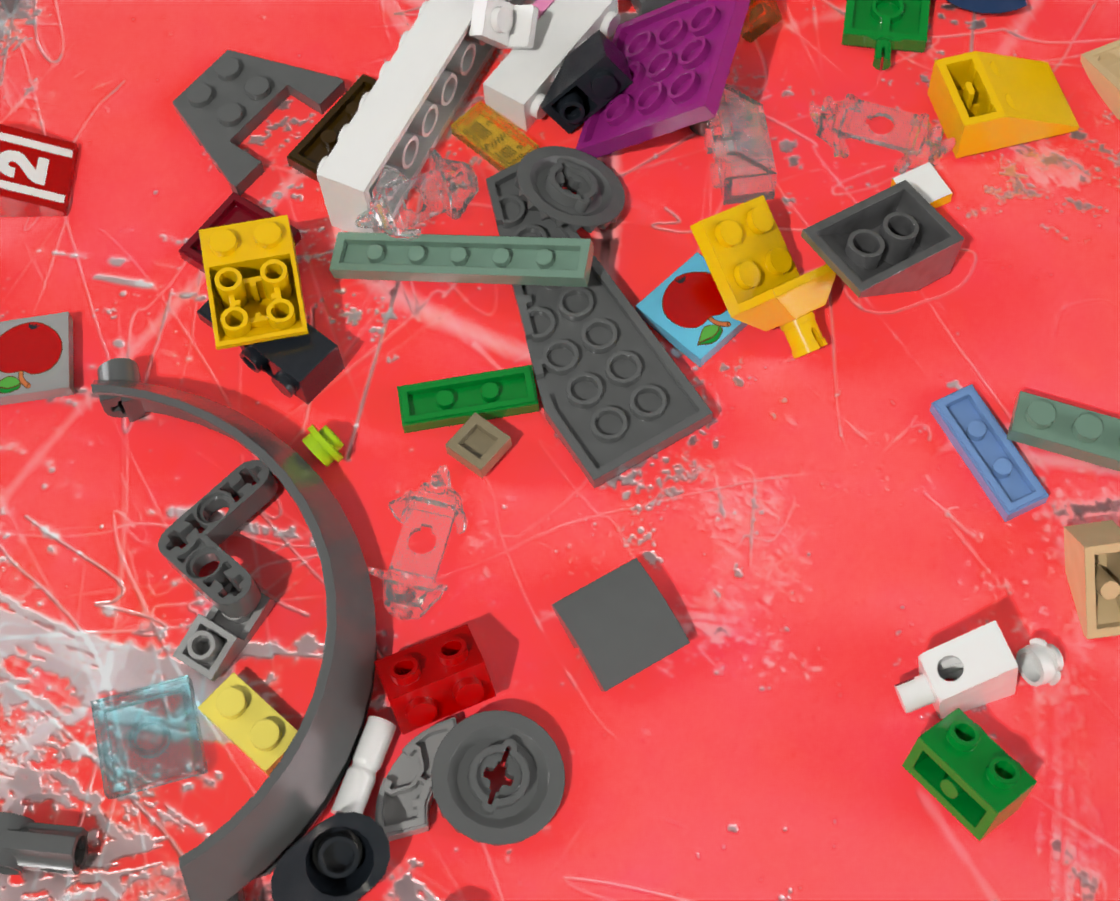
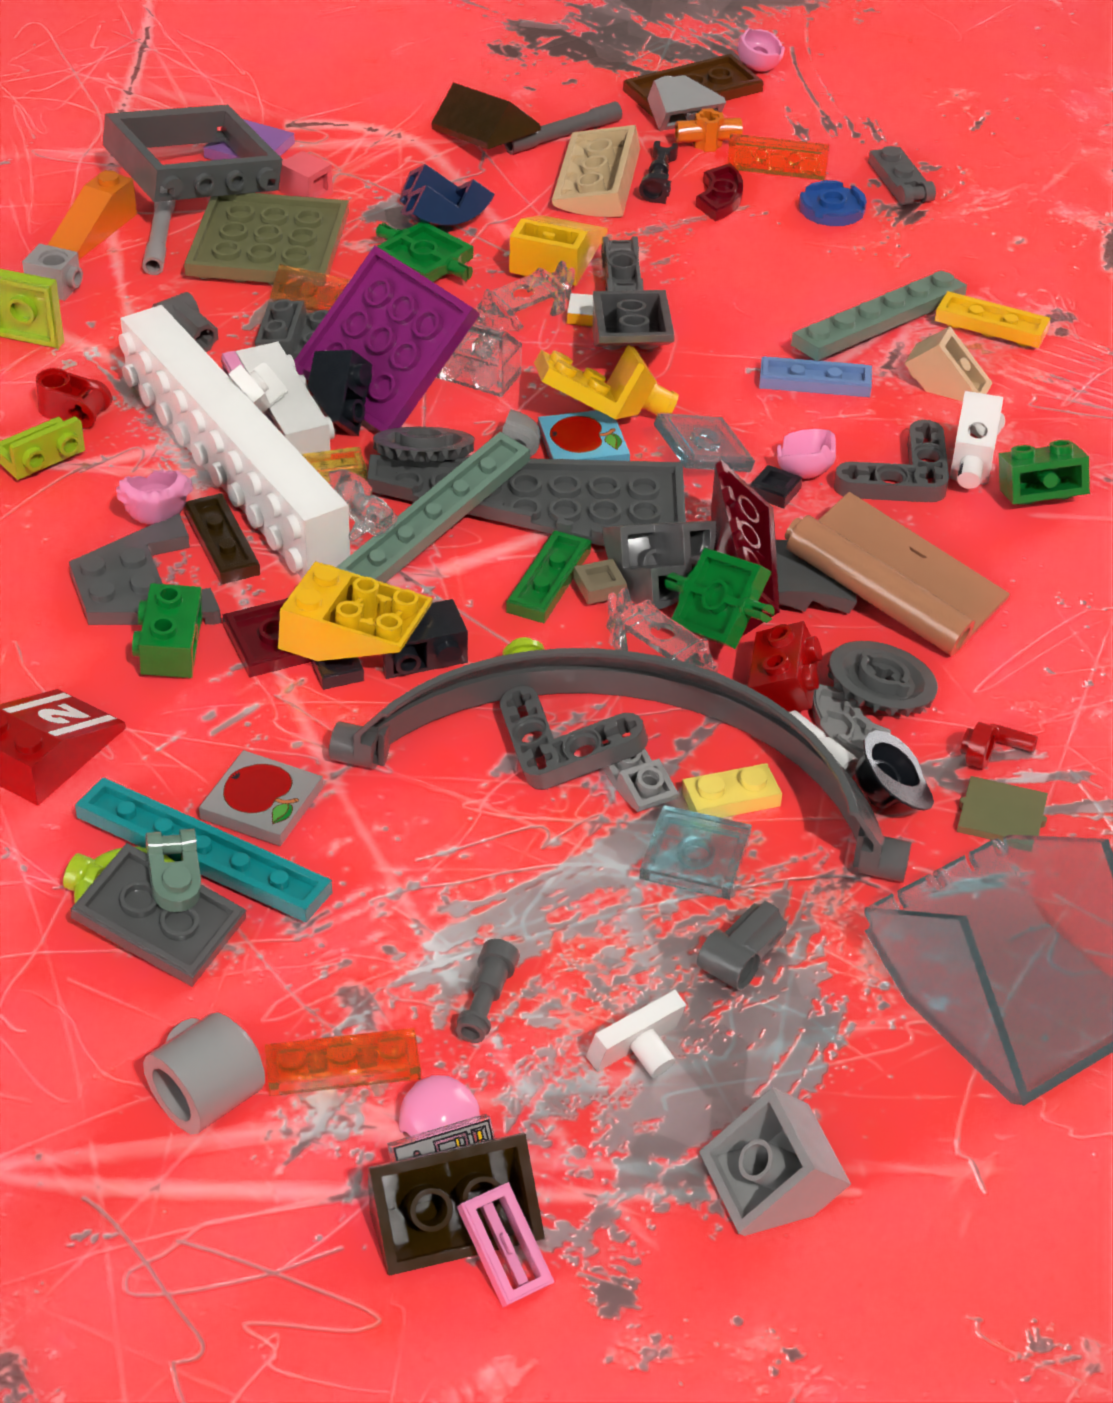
camera: 65 degrees left, 20 degrees down
none -> bright pink hair [116,470,193,525]
none -> green brick [132,583,203,678]
none -> light grey piece [502,409,540,457]
none -> dark grey piece [601,236,644,291]
none -> flat silver brick [602,521,716,610]
none -> clear light blue tile [654,413,755,472]
none -> green plate [665,547,774,649]
none -> dark red wedge [711,460,780,636]
none -> black tile [750,465,802,509]
none -> bright pink hair [777,428,836,479]
none -> nougat door [784,492,1010,656]
none -> dark grey beam [834,420,949,502]

